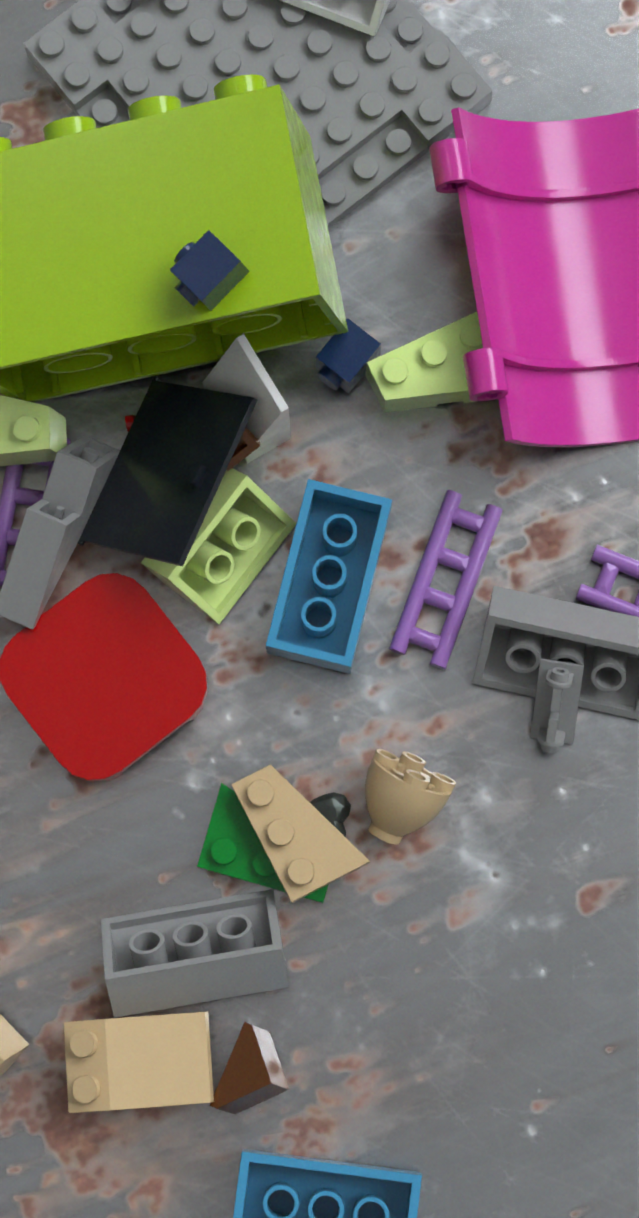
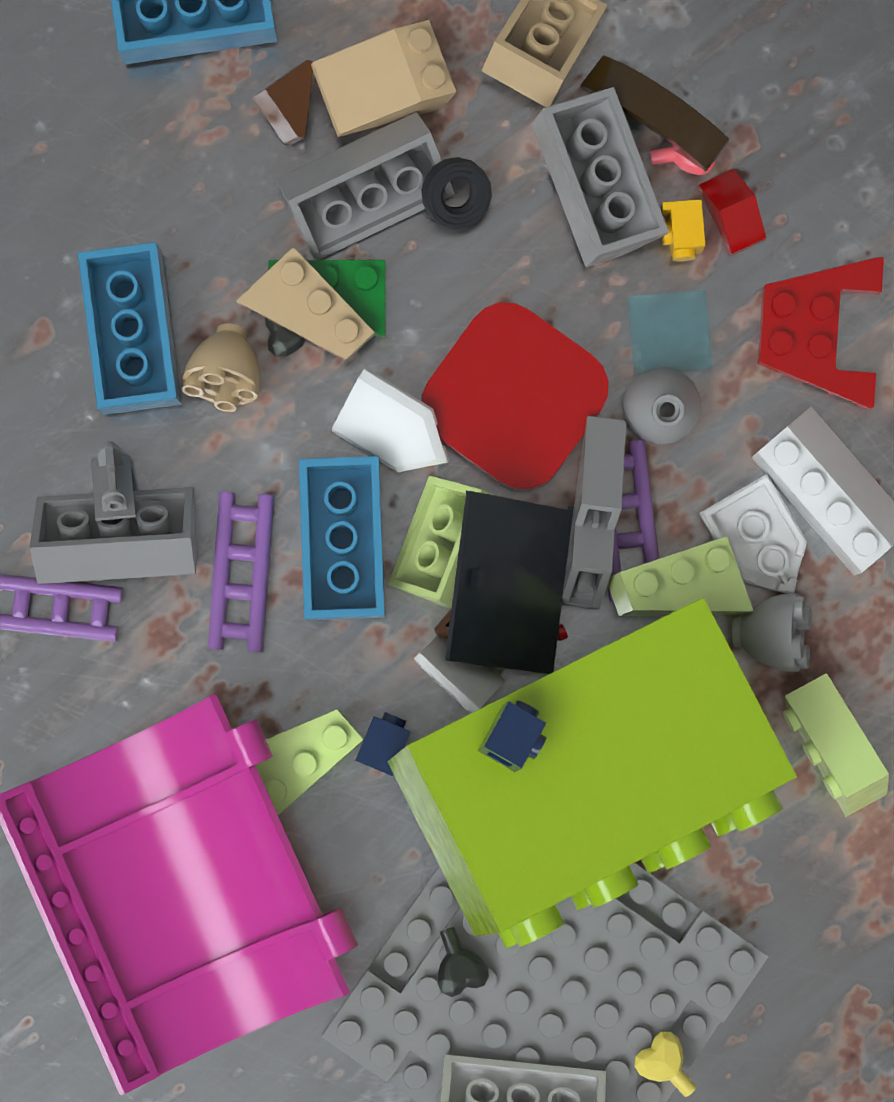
camera: 160 degrees right, 5 degrees up
none -> dark azure brick [78,242,182,415]
none -> white tile [332,368,449,472]
none -> black tyre [421,157,492,229]
none -> pearl dark grey rock [437,927,489,997]

